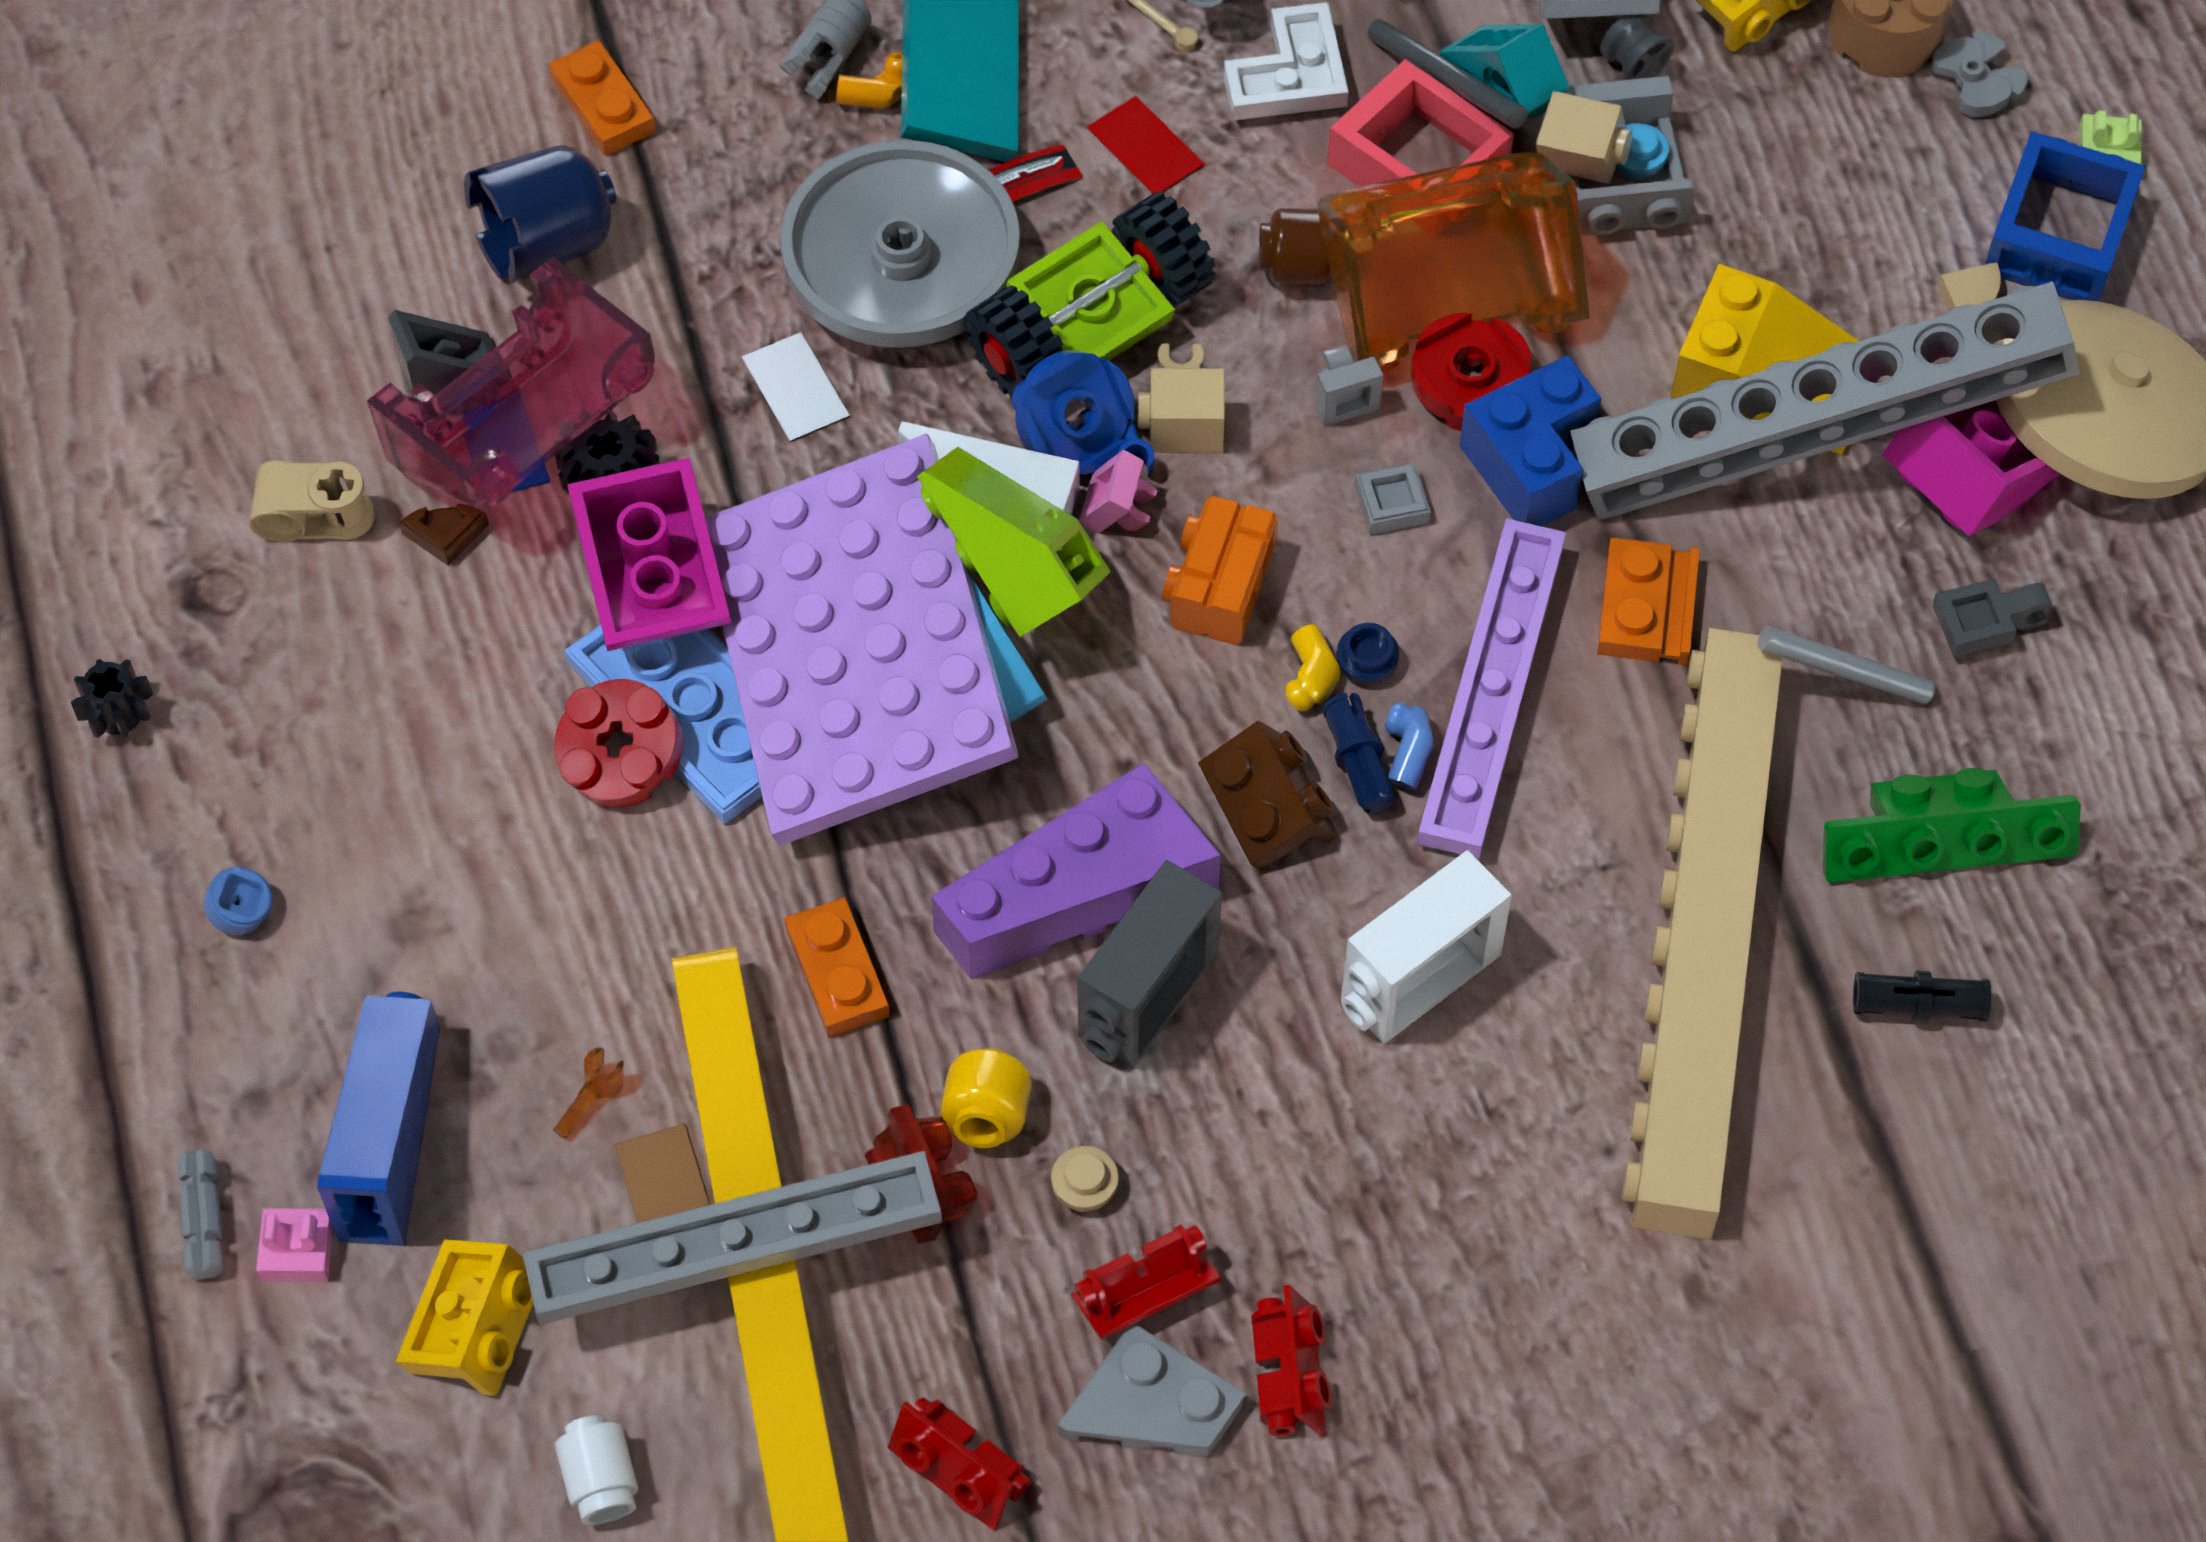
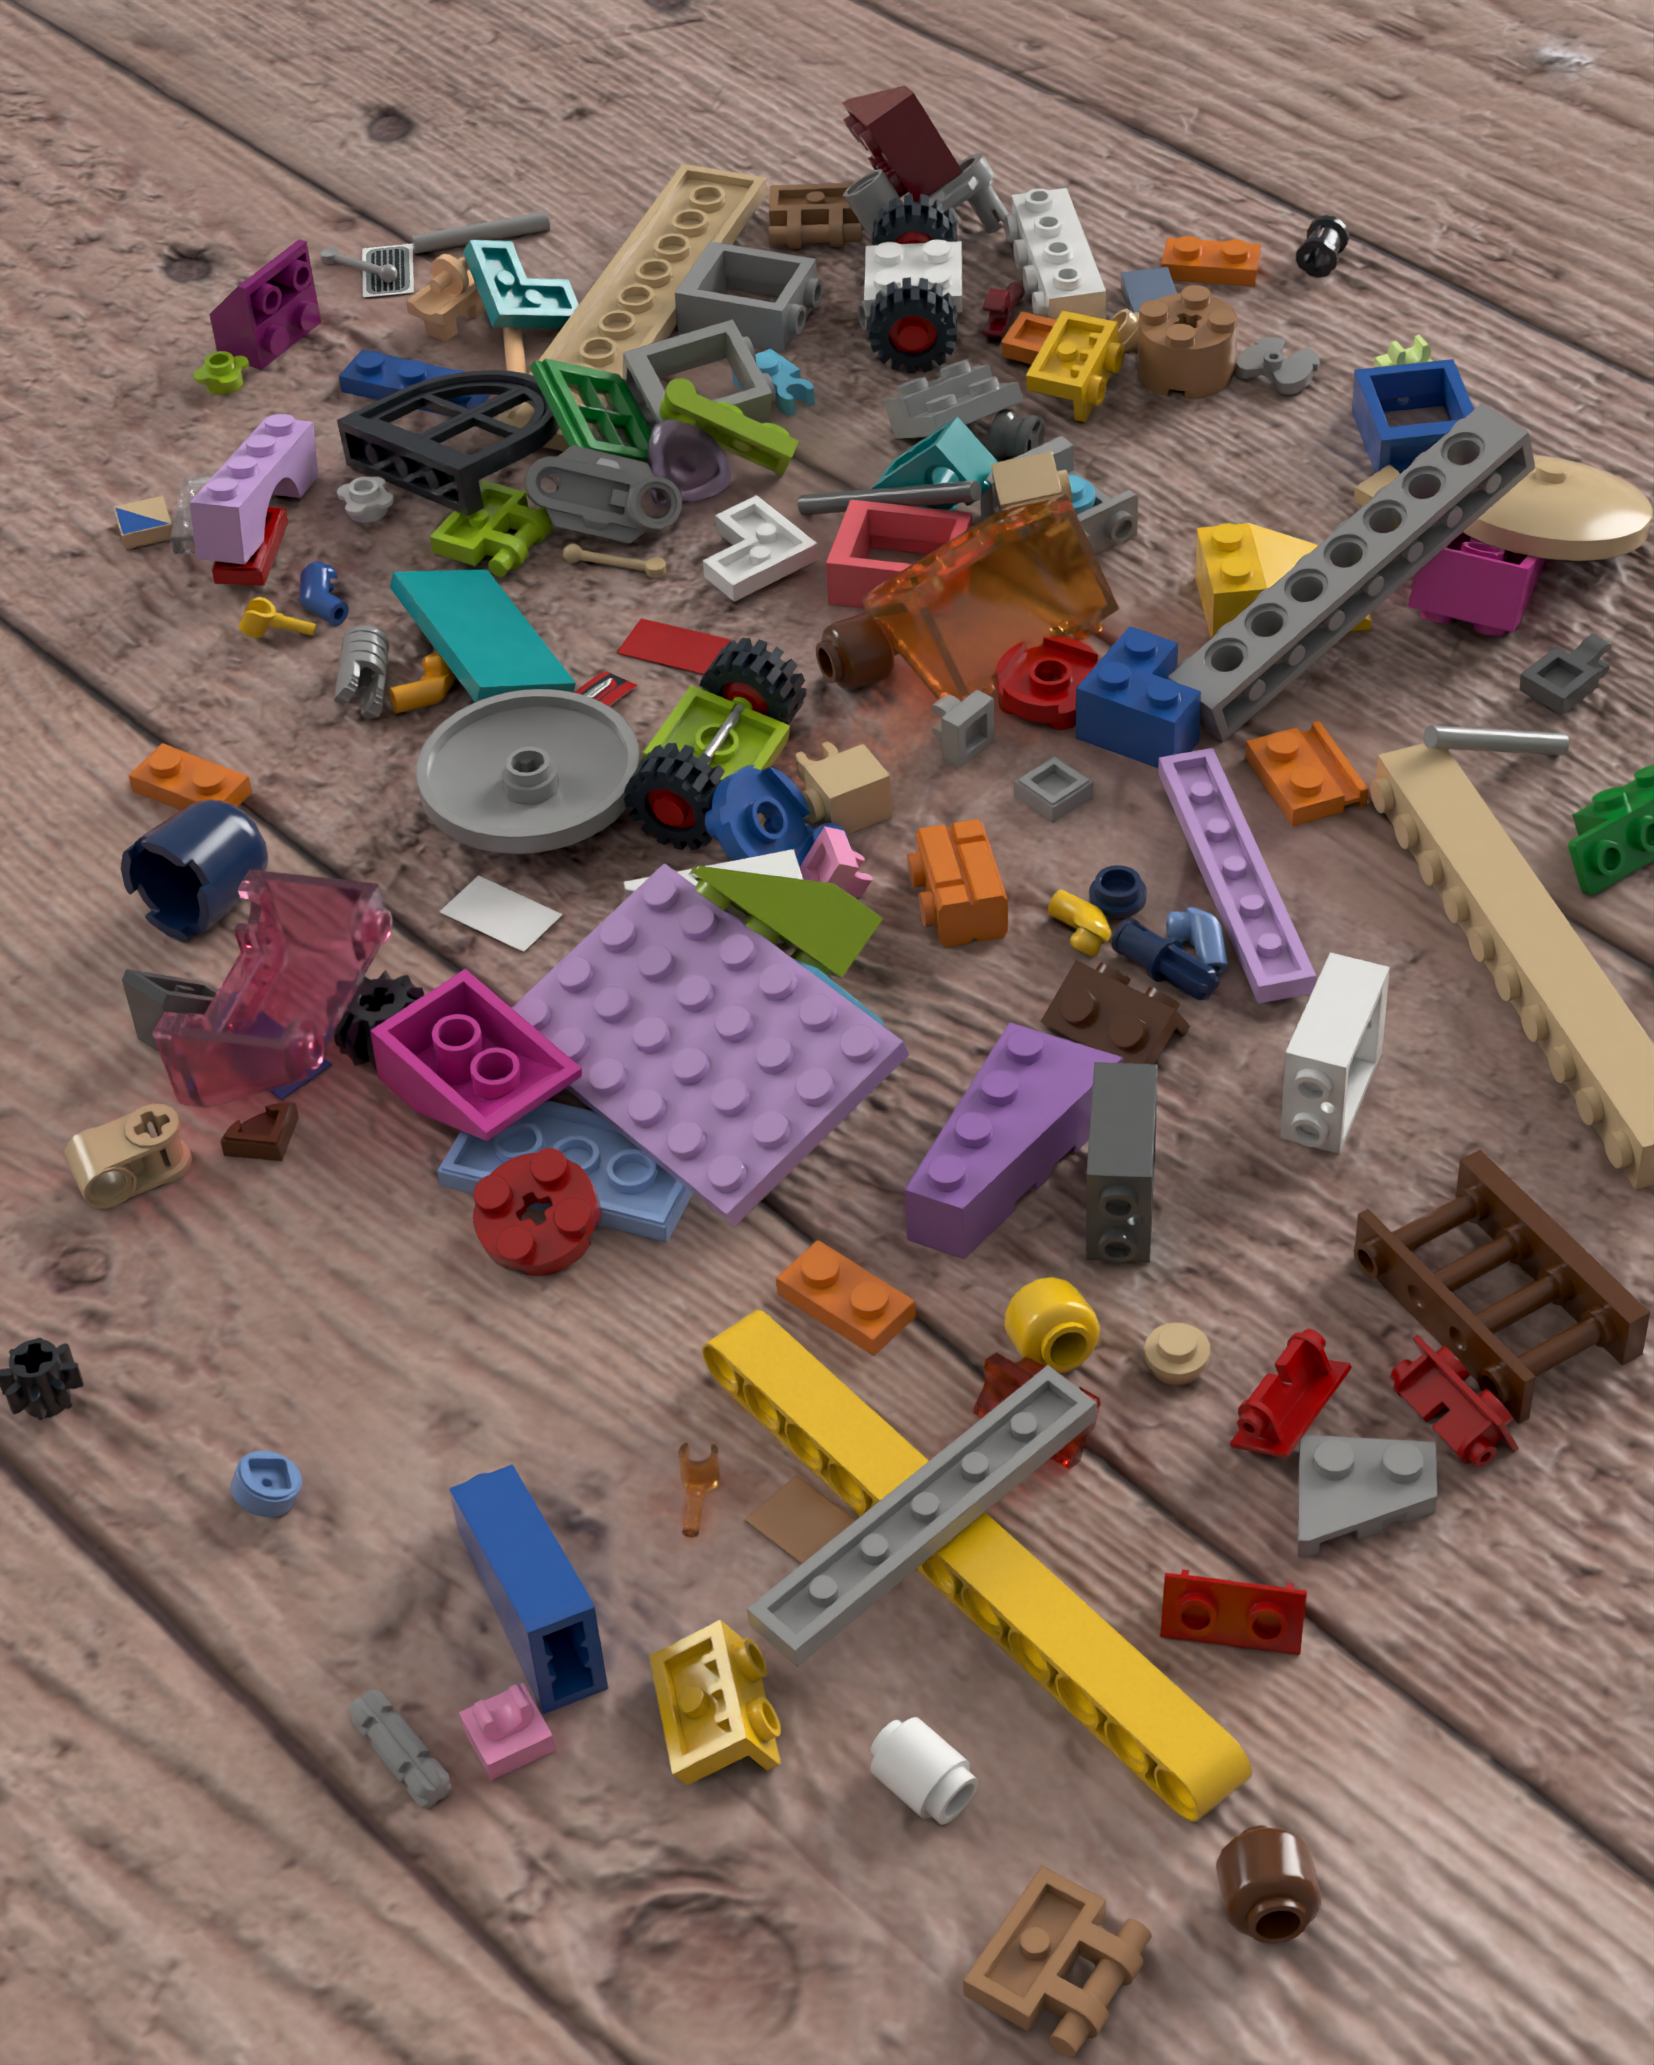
camera: 25 degrees left, 15 degrees down
none -> reddish brown fence [1354,1150,1650,1424]

